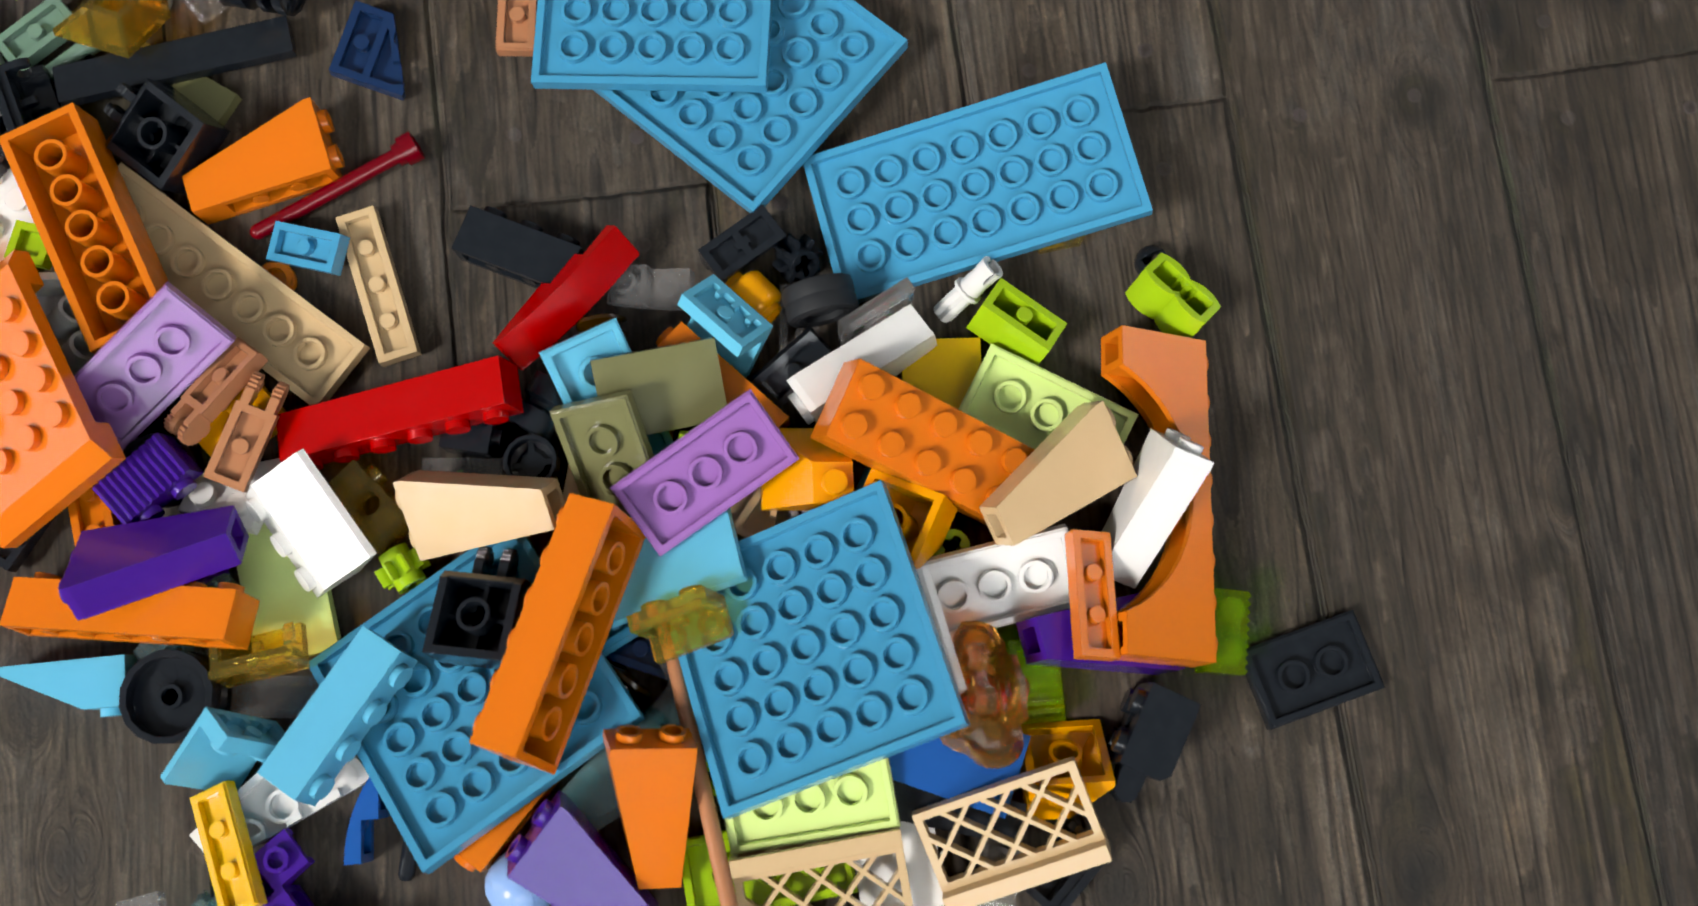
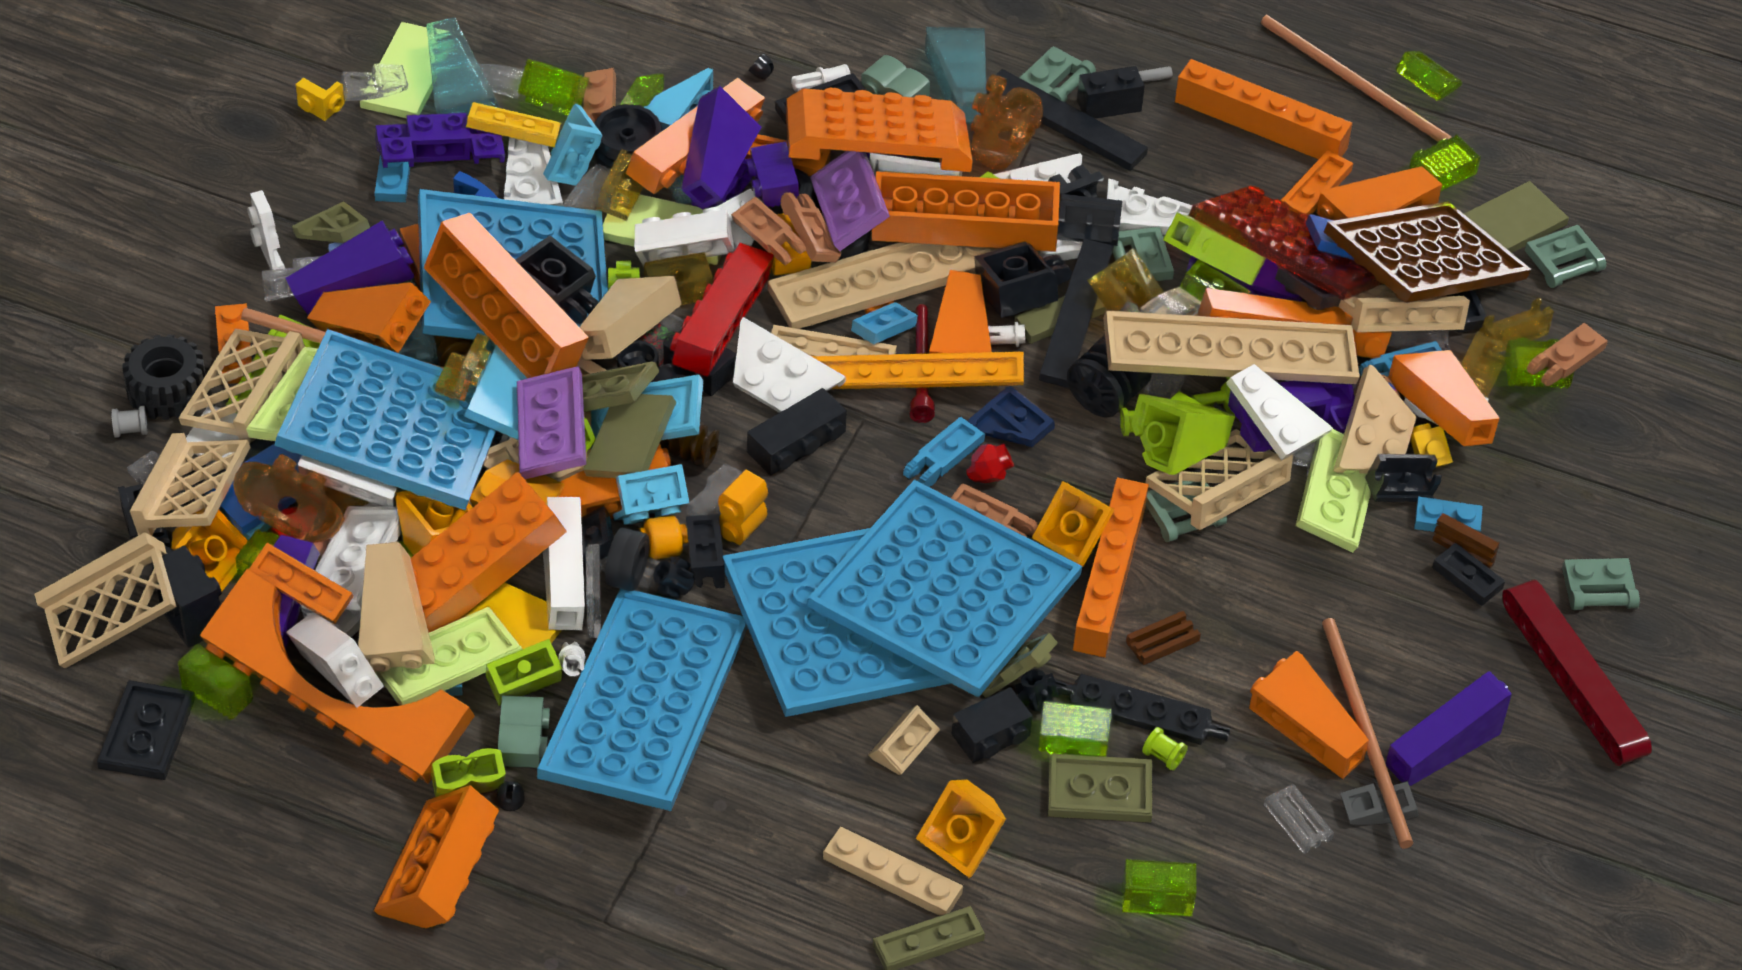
camera: 120 degrees right, 30 degrees down
medium azure brick [257,626,418,806] -> none
red slope [492,225,640,370] -> none
none -> tan fence [34,532,176,668]
none -> orange slope [374,785,499,929]
none -> sand green brick [498,696,550,768]
none -> clear neon green brick [517,59,589,115]
none -> nougat hinge [583,68,616,124]
none -> clear neon green slope [620,73,664,107]
none -> light orange brick [718,469,768,546]
none -> white wing [733,317,846,413]
none -> light orange tile [811,352,1024,389]
none -> dark azure hinge [903,417,985,487]
none -> red rock [966,443,1014,483]
none -> white pin [988,322,1025,347]

